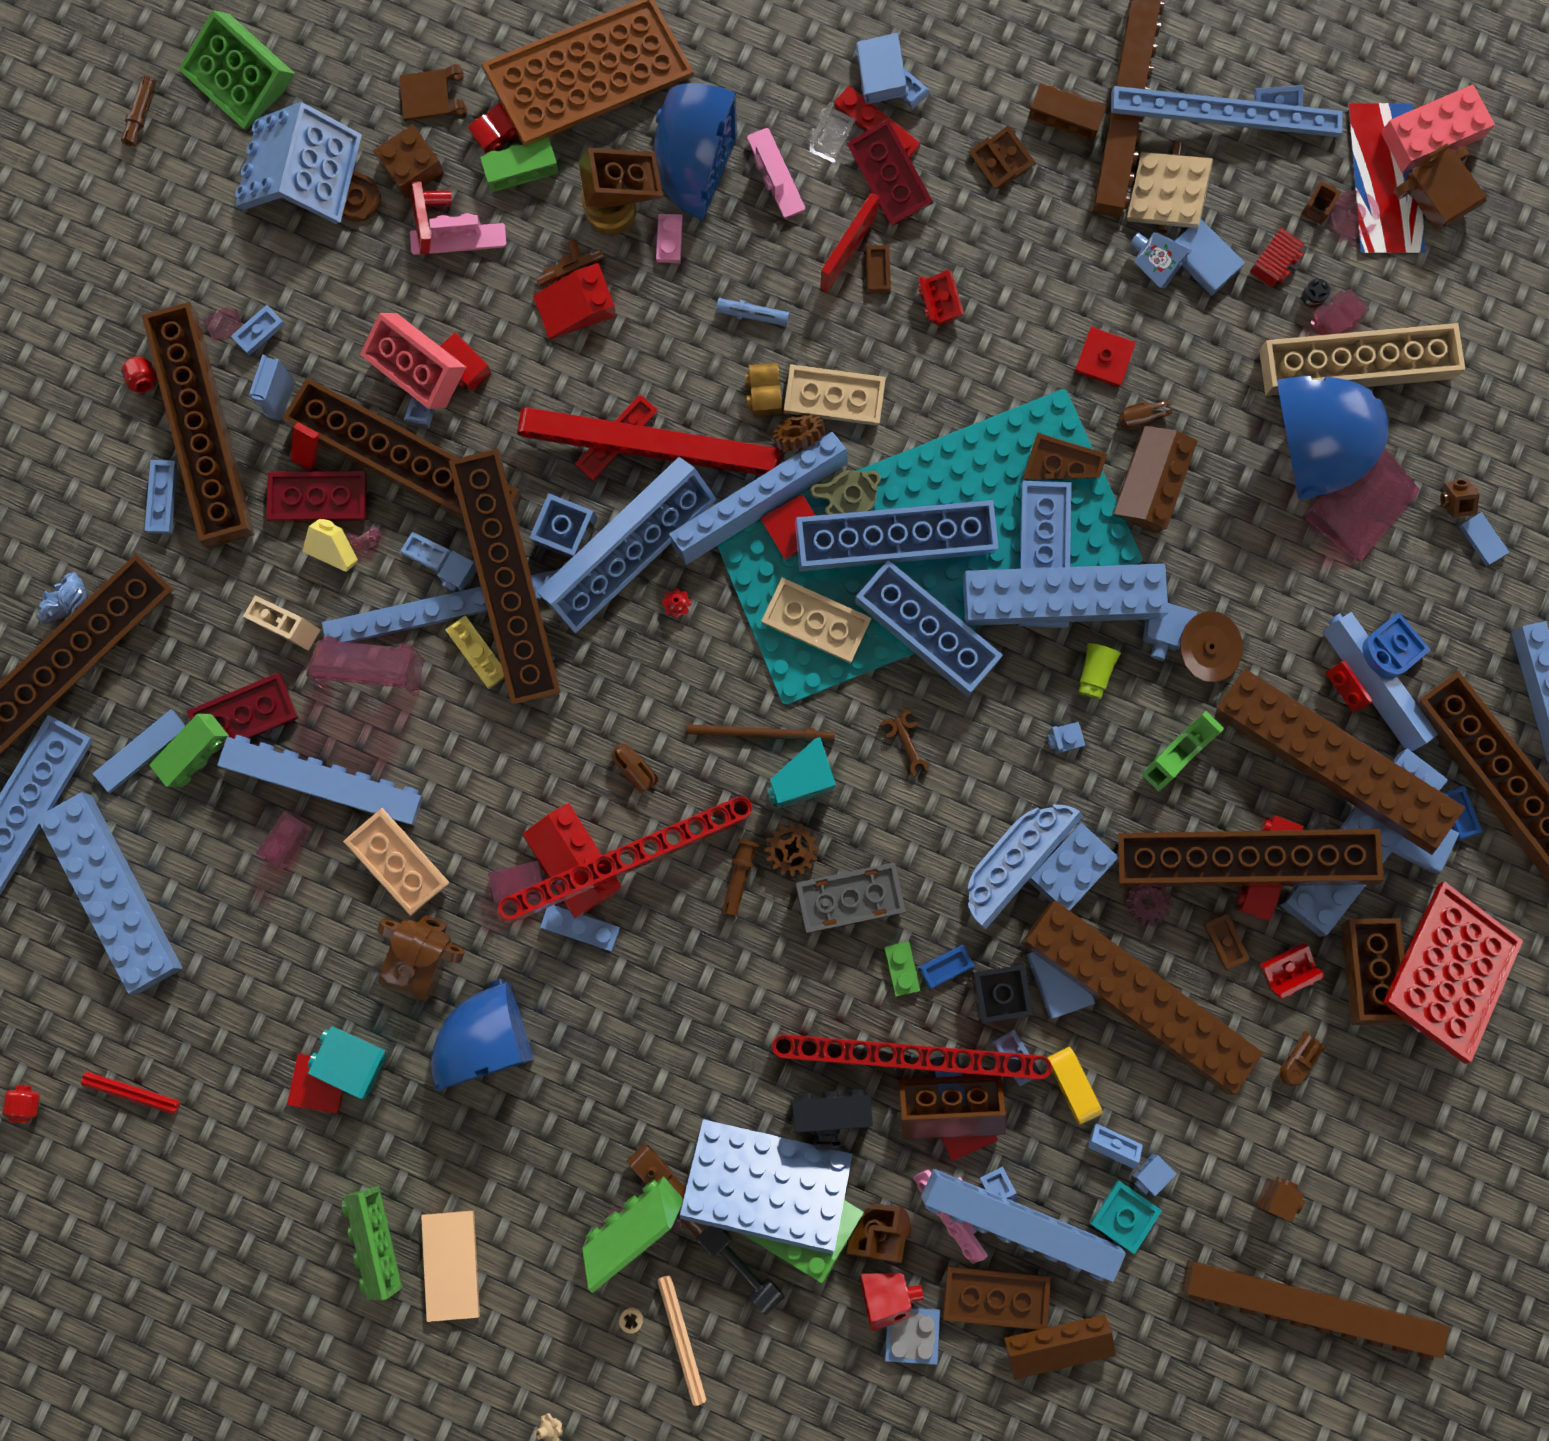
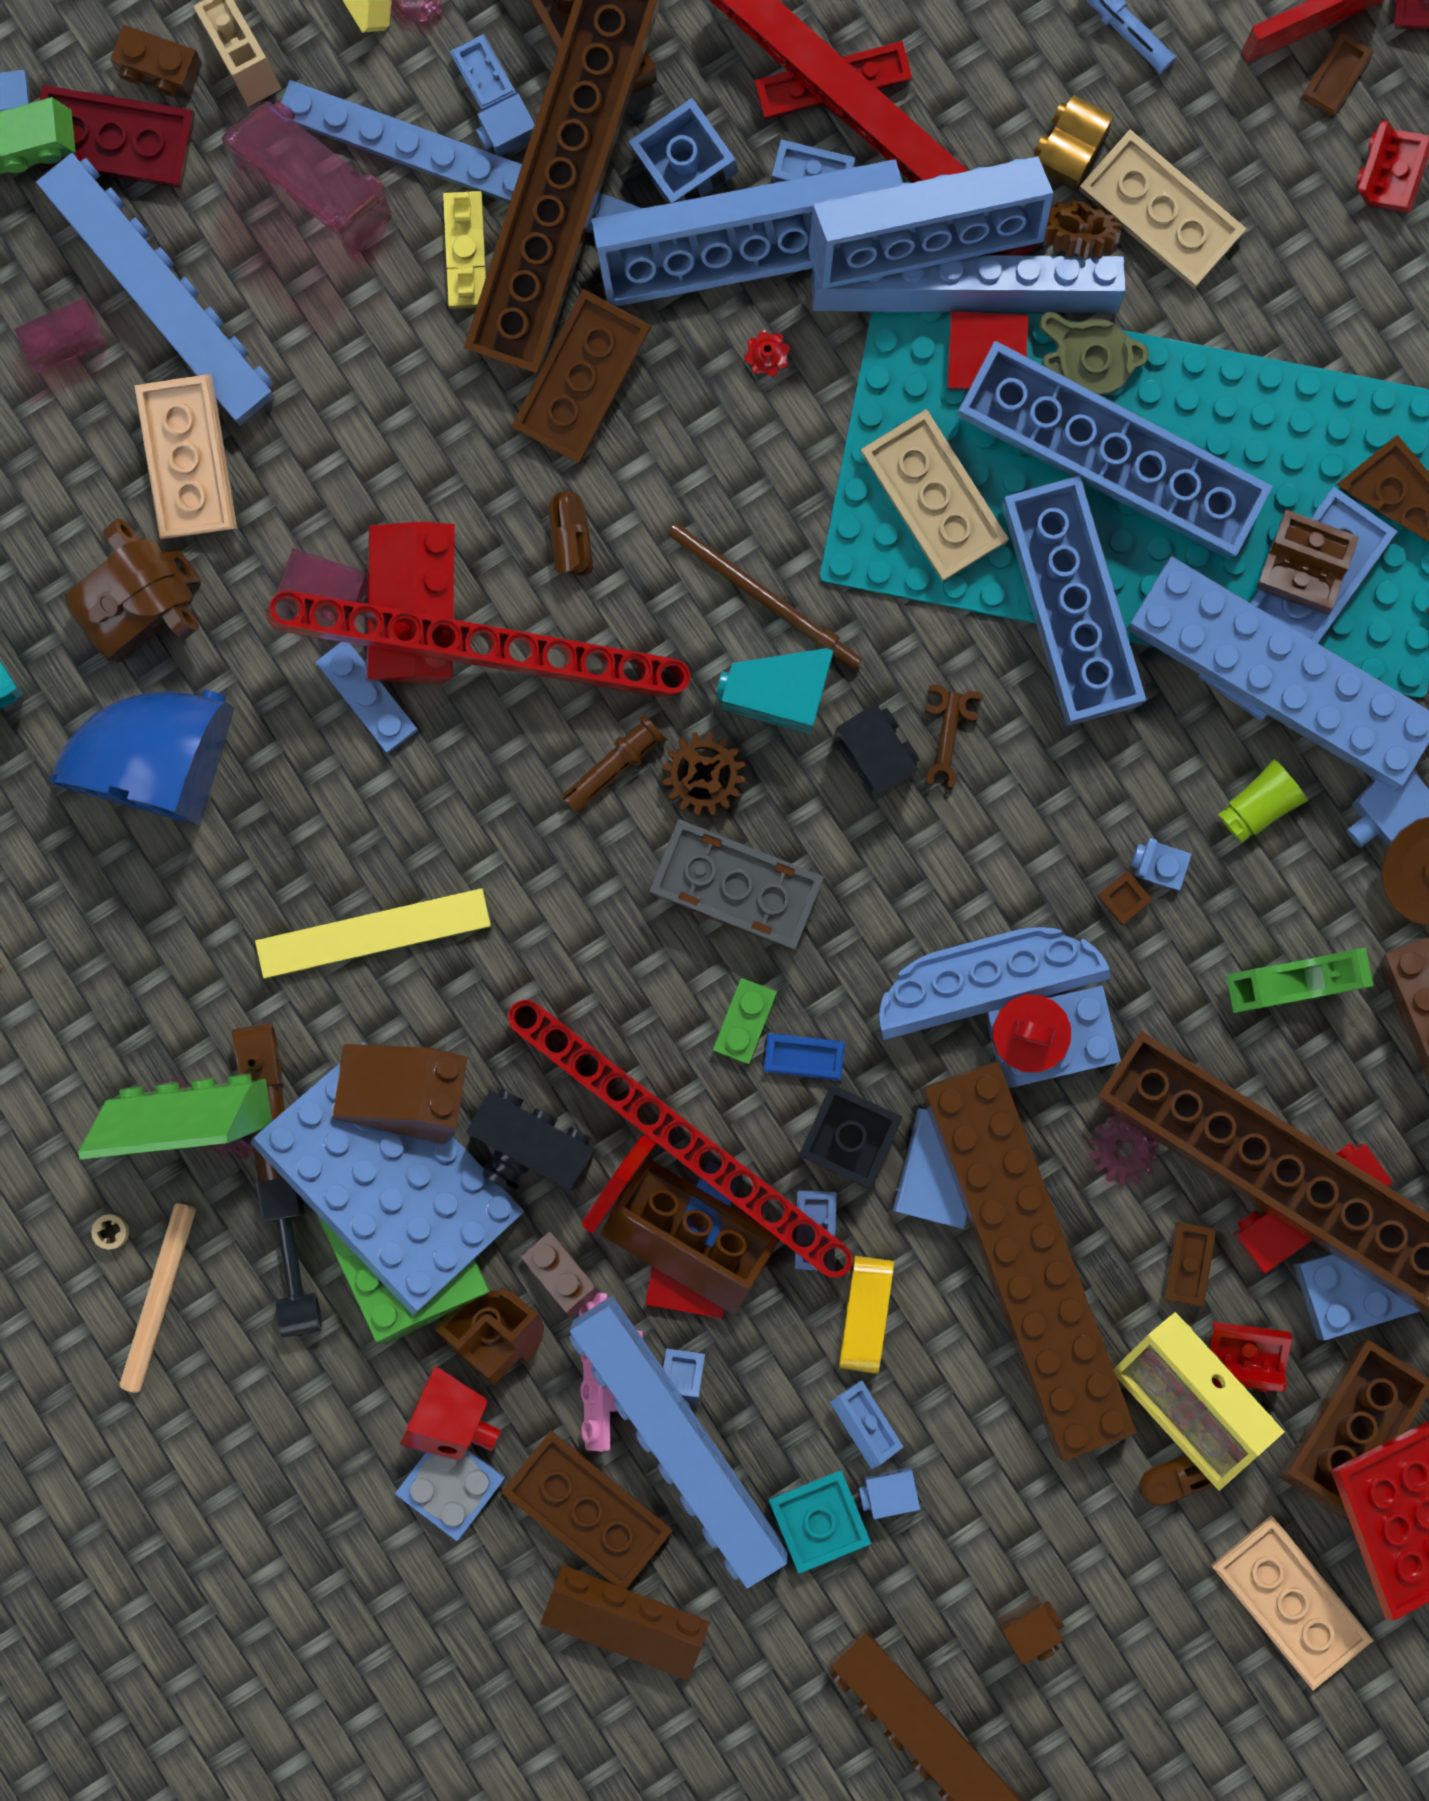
camera: 40 degrees right, 5 degrees up
none -> reddish brown brick [110,24,202,98]
none -> light yellow tile [255,888,492,979]
none -> reddish brown slope [331,1044,468,1144]
none -> reddish brown plate [511,289,652,463]
none -> plate [520,1231,600,1317]
none -> red tile [581,1135,656,1234]
none -> medium blue plate [772,140,855,182]
none -> medium blue brick [808,157,1053,289]
none -> black brick [834,703,920,802]
none -> red tile [992,994,1071,1073]
none -> reddish brown plate [1097,870,1152,926]
none -> light yellow brick [1113,1312,1285,1491]
none -> light nougat tile [1211,1516,1374,1691]
none -> reddish brown slope [1256,510,1359,615]

